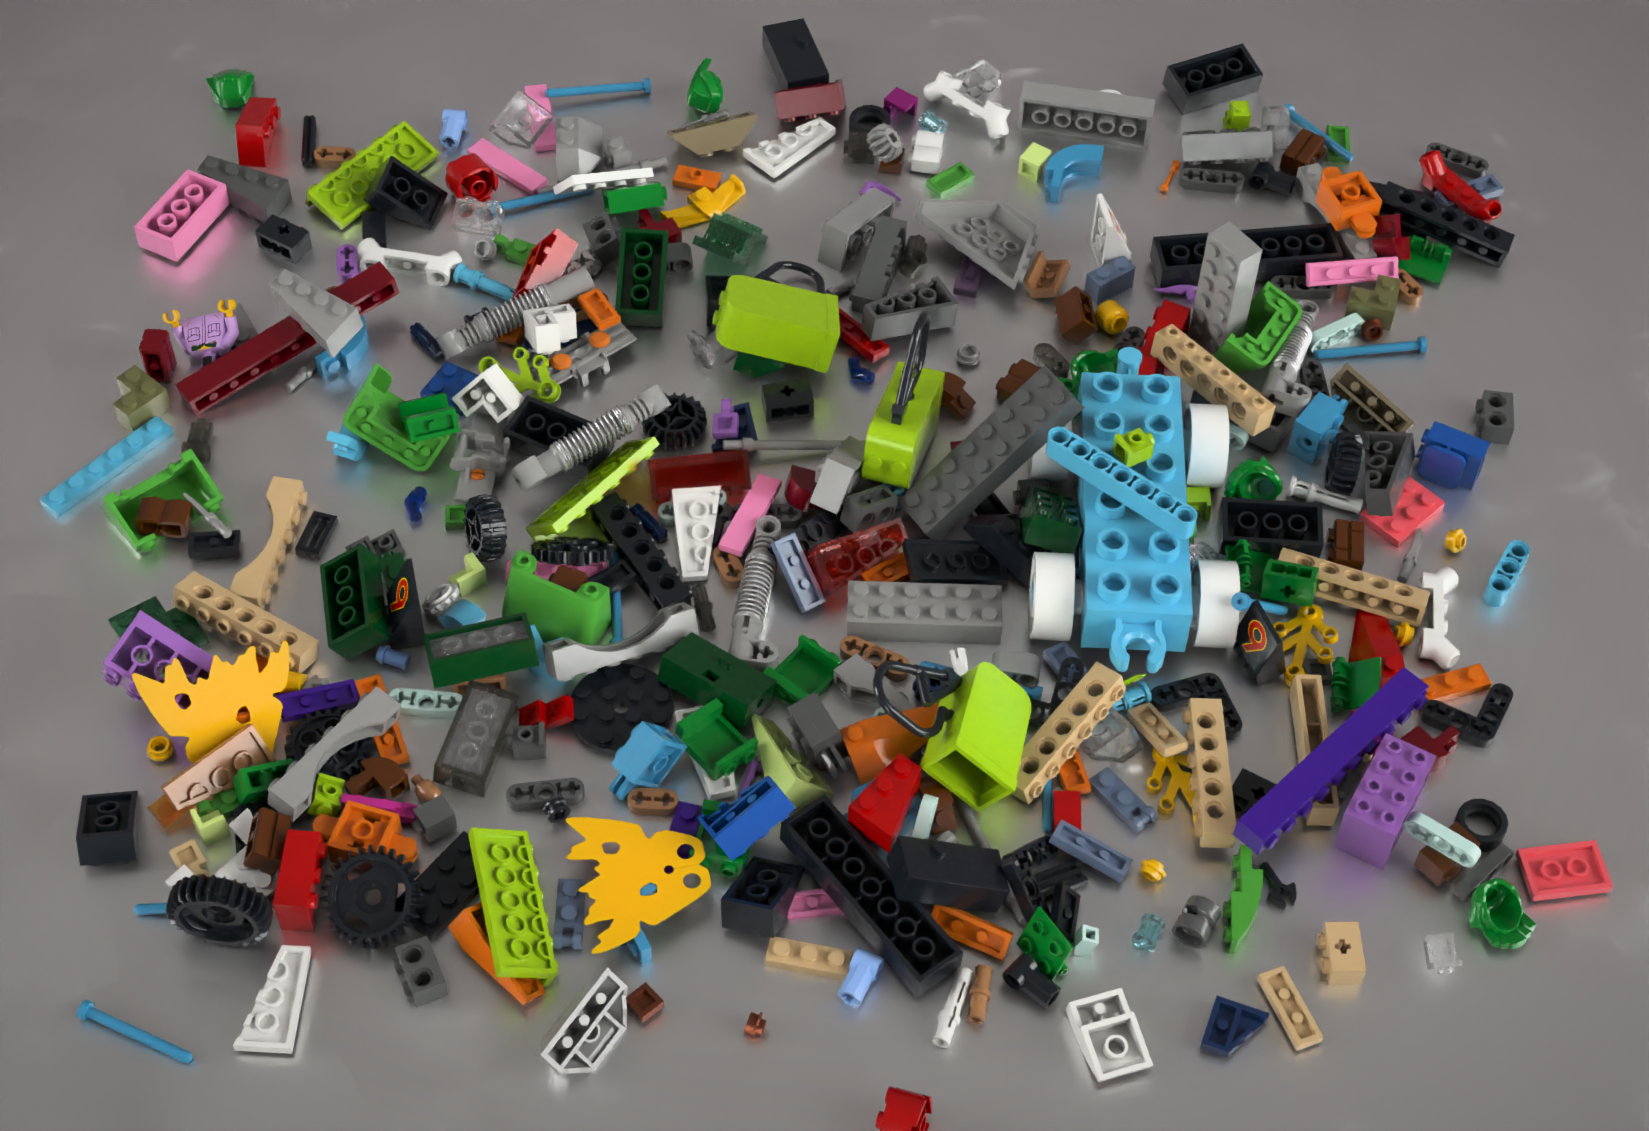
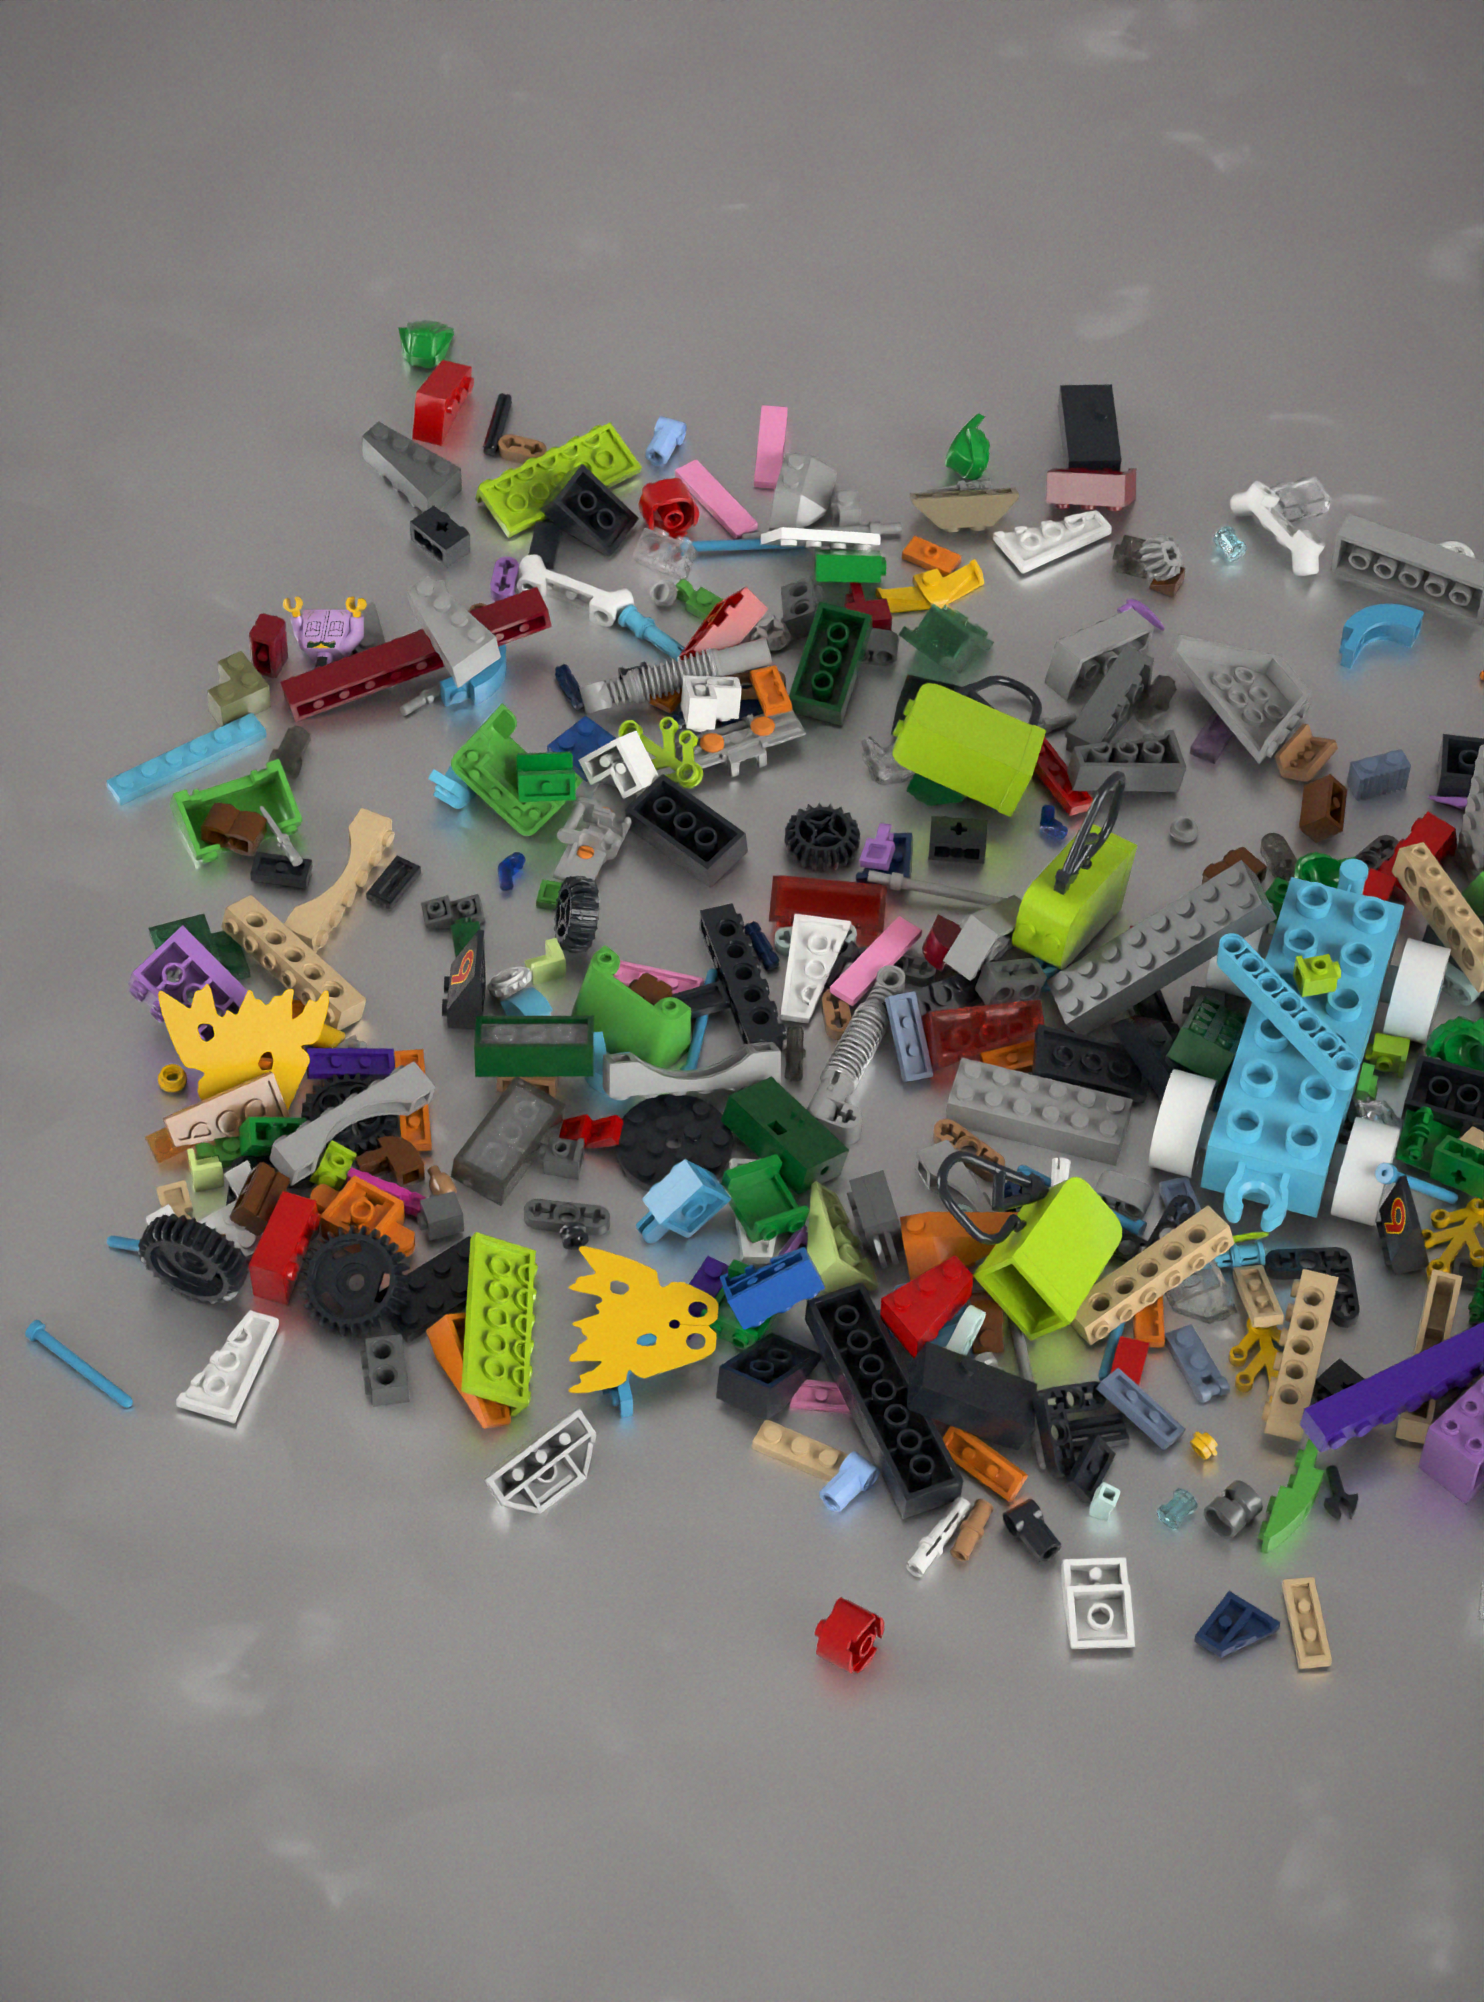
camera: 15 degrees right, 0 degrees up
black slope [76,790,138,866] -> none
bright pink brick [134,169,230,262] -> none
dark green brick [320,544,389,660] -> none
medium blue pin [376,645,411,670] -> none
light aqua beam [389,688,465,719] -> none
clear slope [489,89,555,149] -> none
light grey piece [512,384,671,493] -> none
lime bracket [525,436,660,542] -> none
black gear [531,536,614,566] -> none
dark azure bar [545,78,651,98] -> none
sand blue plate [553,879,586,950] -> none
copper plate [626,982,664,1023] -> none
medium nougat beam [627,788,678,817] -> none
copper plate [744,1012,767,1039] -> none
green panel [762,634,842,706] -> none
black tyre [849,105,891,146] -> none
magenta panel [883,87,918,118] -> none
white brick [908,130,944,174] -> none
bright green tile [926,162,975,199] -> none
reddish brown brick [941,371,976,421] -> none
green hinge [1016,906,1074,981] -> none
yellowish green panel [1018,142,1052,182] -> none
white slope [1090,194,1133,267] -> none
yellow head [1094,300,1129,334] -> none
tan brick [1317,922,1366,985] -> none

